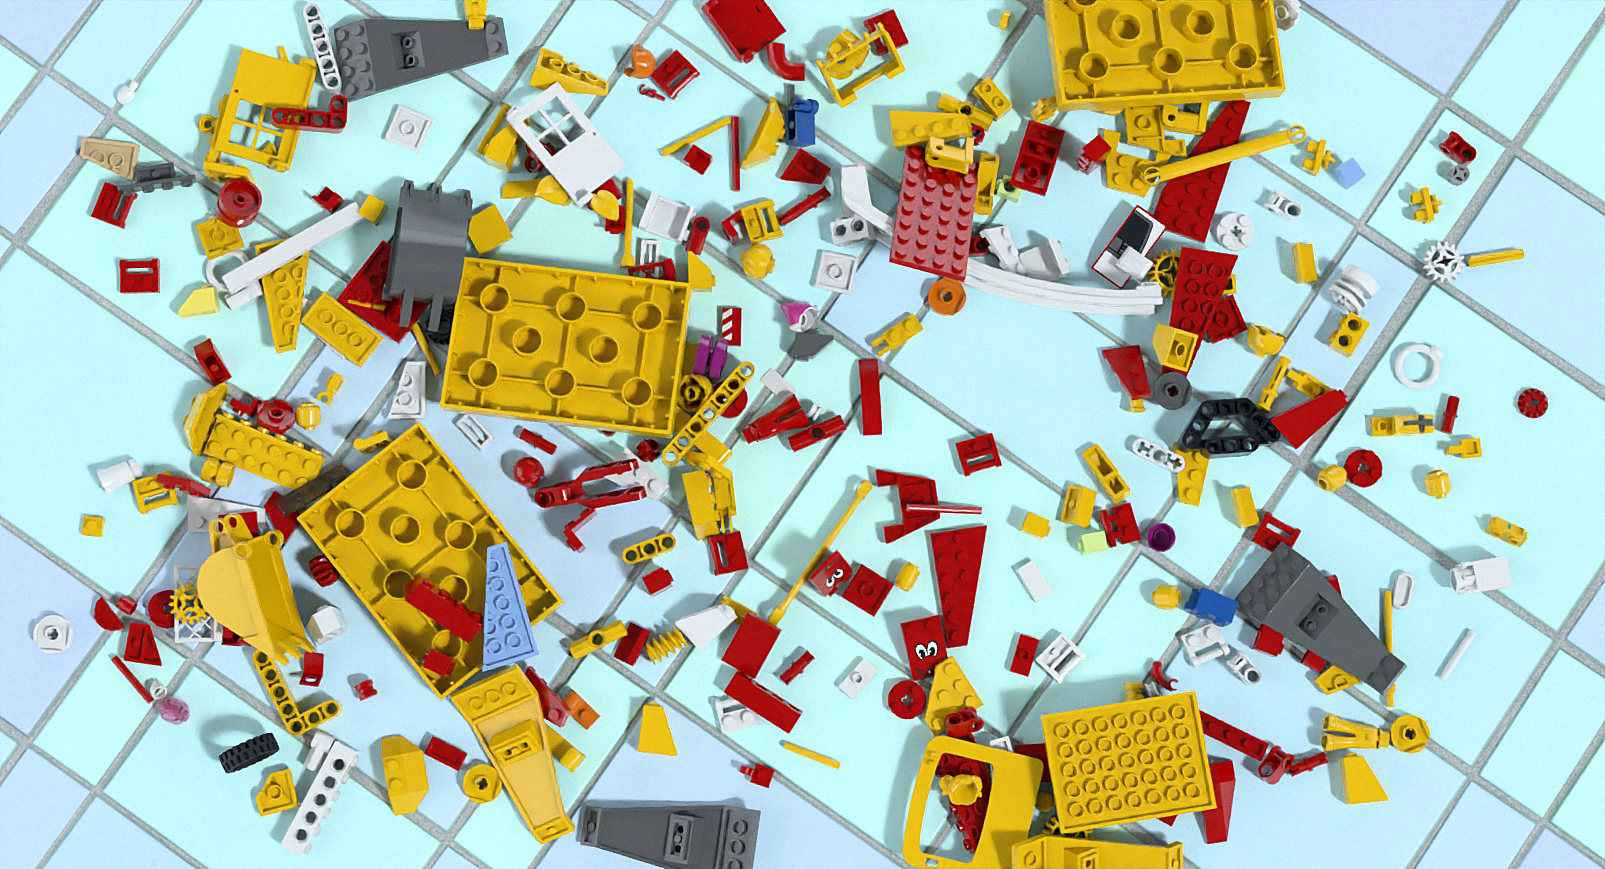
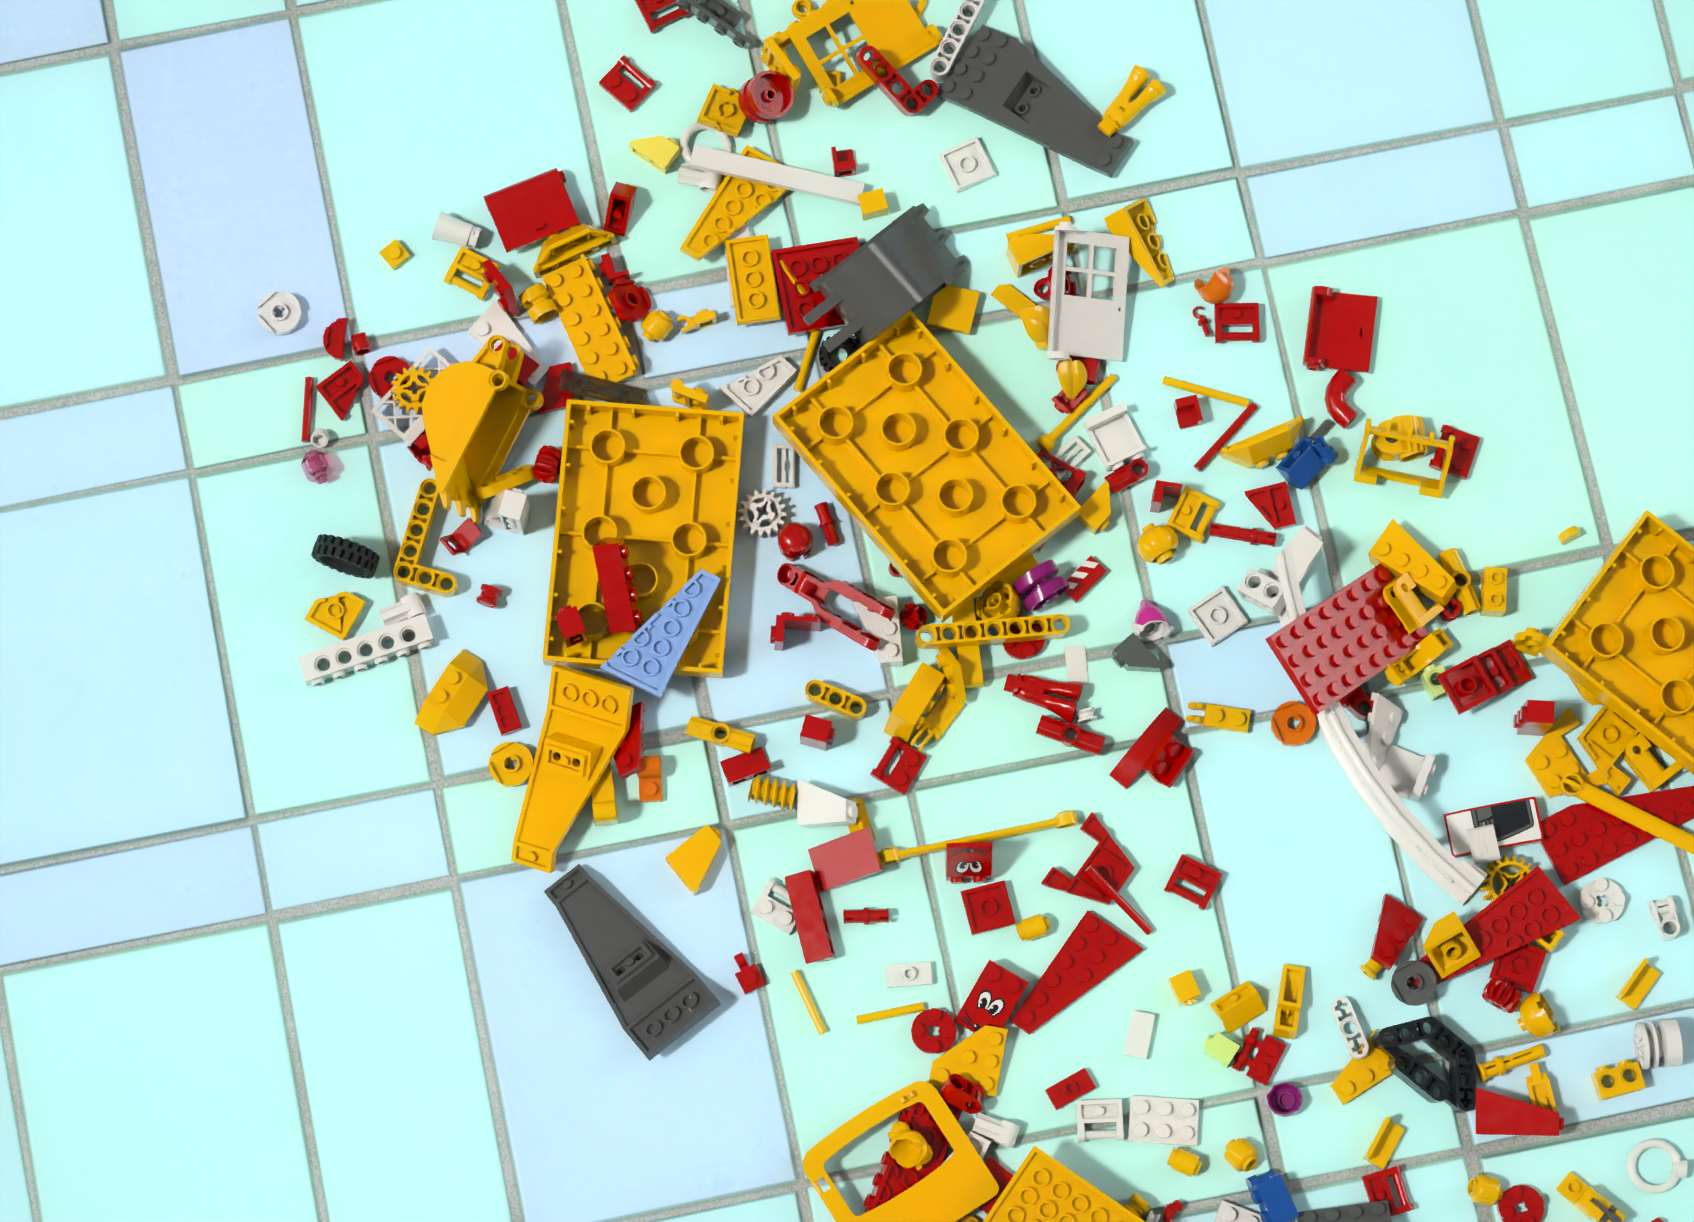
camera: 45 degrees right, 5 degrees down
none -> yellow beam [475,464,534,498]
none -> red door [483,168,580,253]
none -> white gear [738,489,787,538]
none -> yellow bar [856,1002,924,1025]
none -> white piece [972,1113,1021,1149]
none -> white plate [1128,1095,1199,1147]
none -> red bracket [1142,732,1195,788]
none -> yellow brick [1167,1147,1202,1177]
none -> red gear [1482,978,1522,1013]

